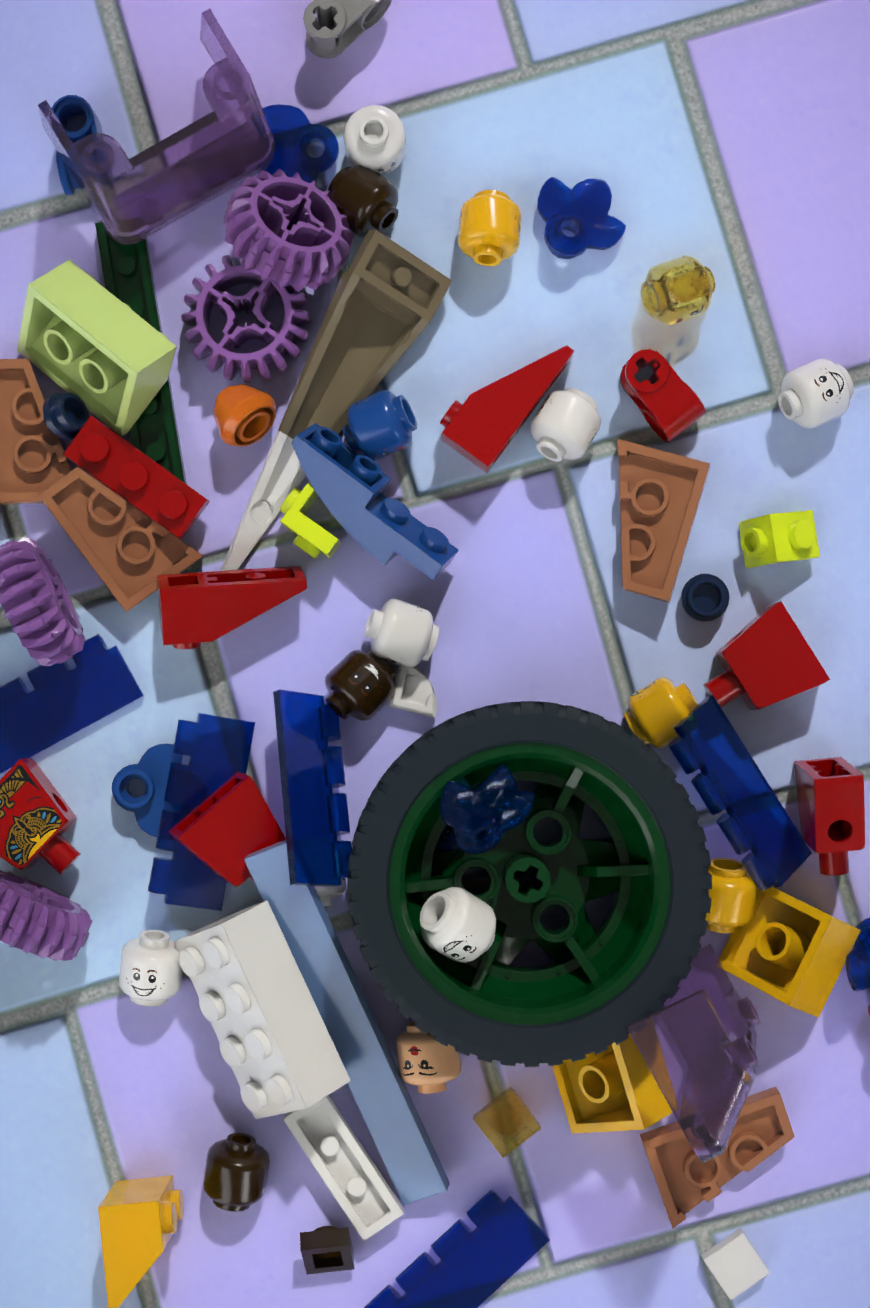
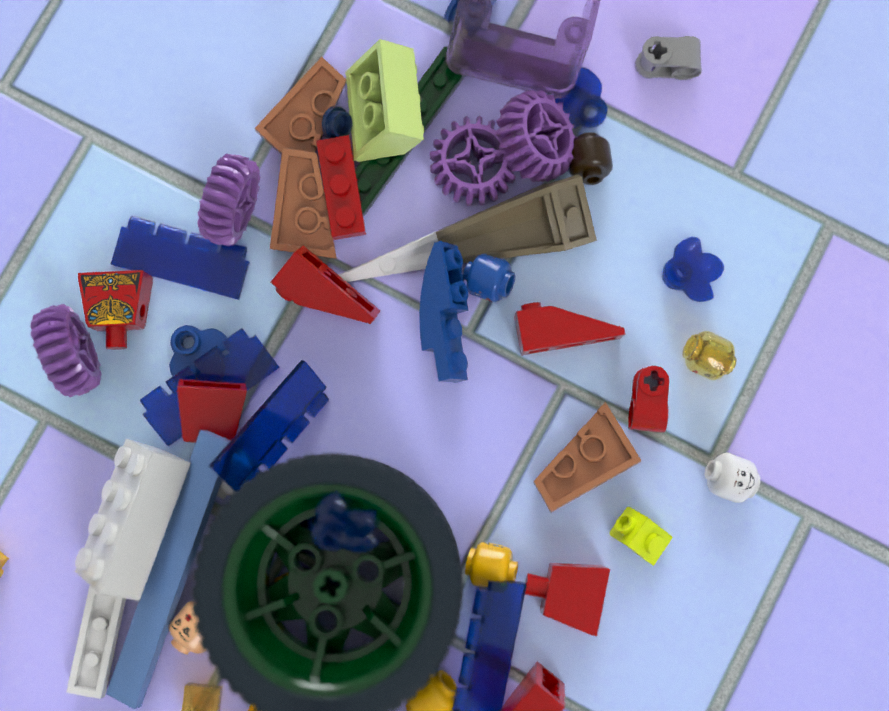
camera: 40 degrees right, 5 degrees down
white head [119,930,183,1006] -> none
dark brown head [203,1133,270,1212] -> none
orange cone [213,384,276,447] -> none
neon yellow bracket [280,482,341,559] -> none
dark brown plate [300,1226,355,1275] -> none
dark brown head [325,650,396,721] -> none
white head [343,105,406,175] -> none
white head [364,599,439,668] -> none
white tile [389,665,437,717] -> none
white head [419,887,496,963] -> none
yellow head [458,190,522,266] -> none
white head [530,388,601,462] -> none
dark blue plate [681,574,729,622] -> none

